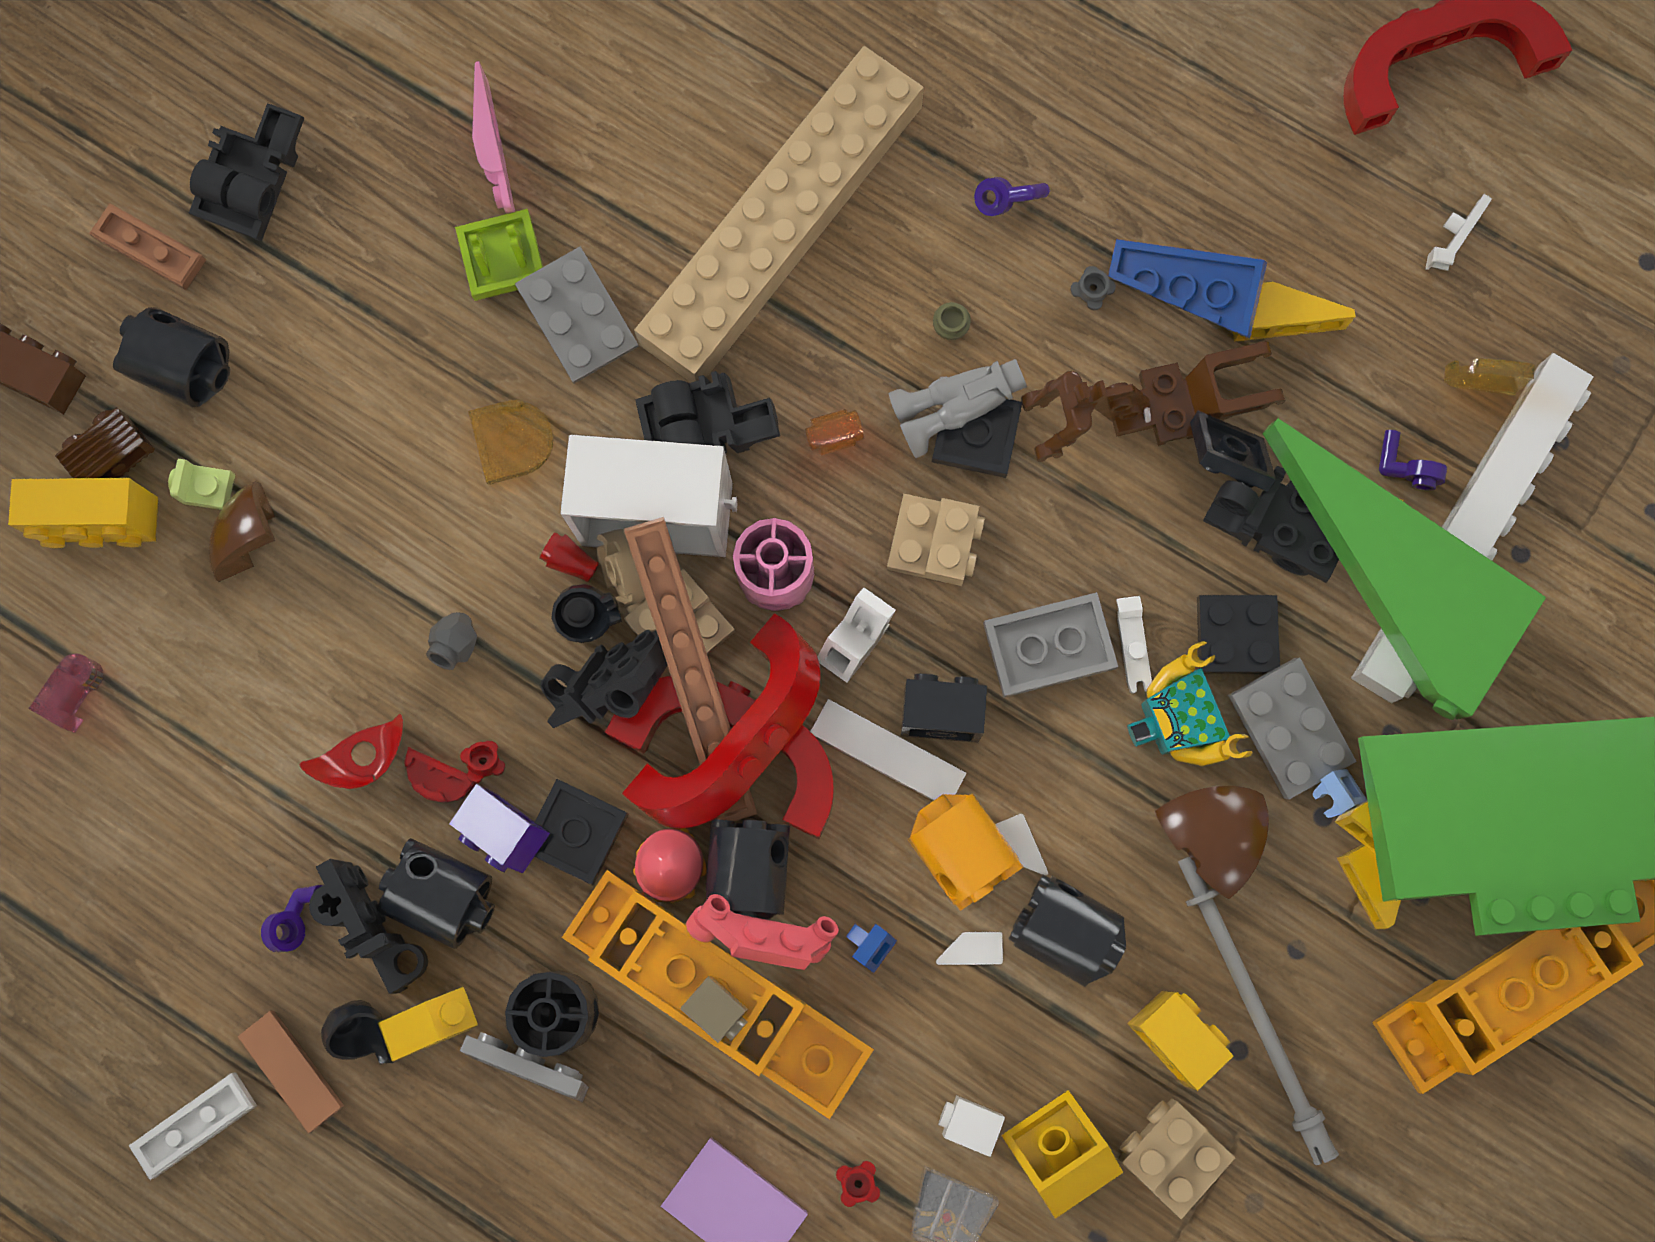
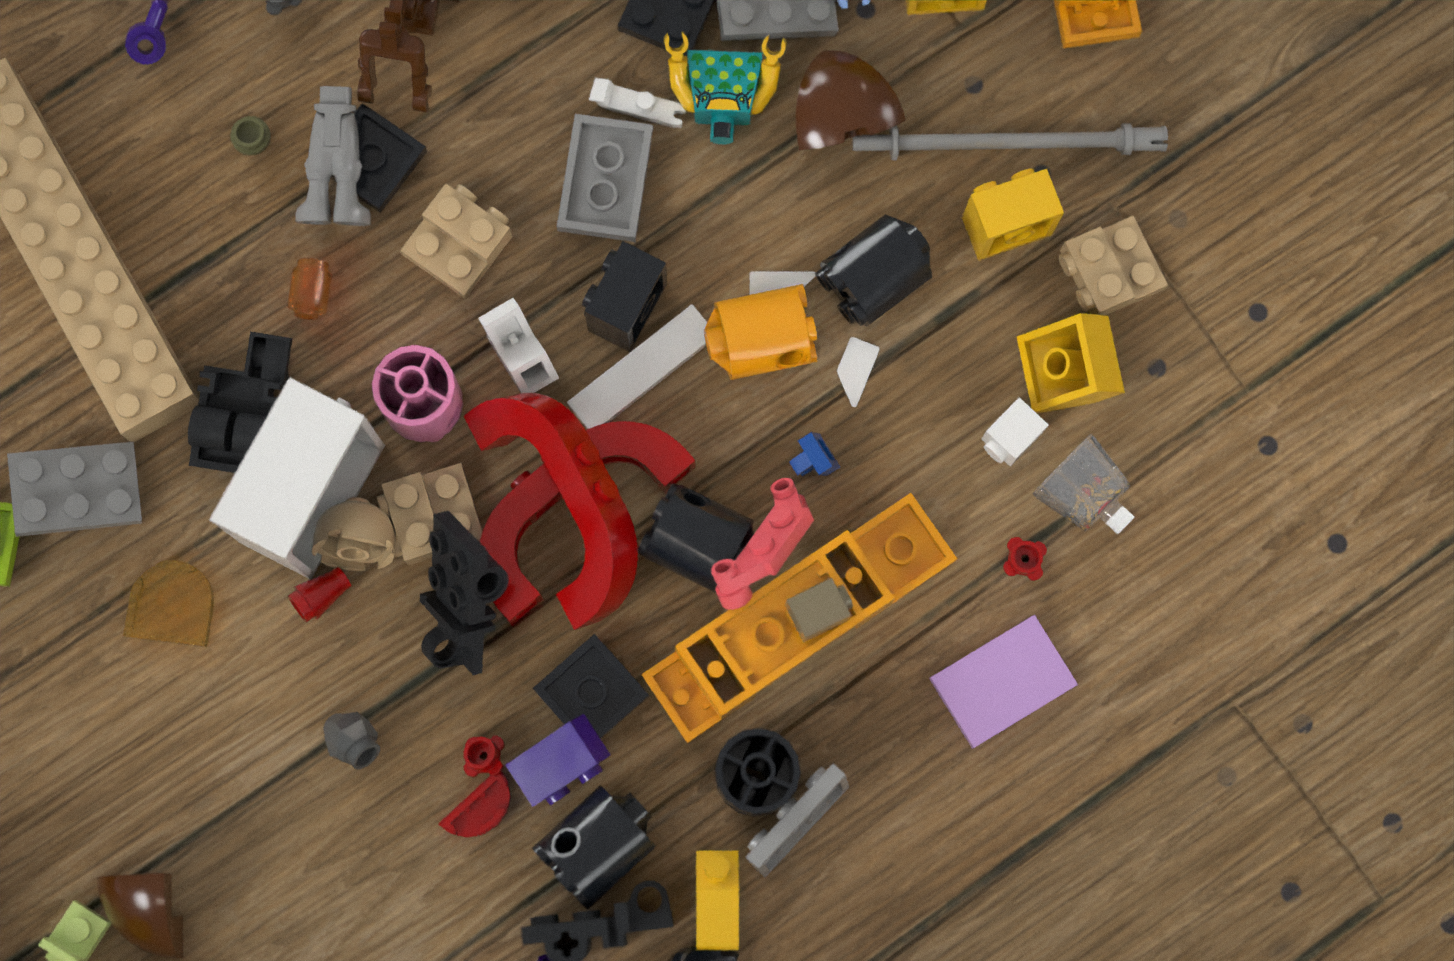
camera: 75 degrees left, 0 degrees up
red piece [299,714,403,789] -> none
black piece [551,584,622,643] -> none
nougat tile [624,517,757,821] -> none
coral hair [633,828,706,903] -> none

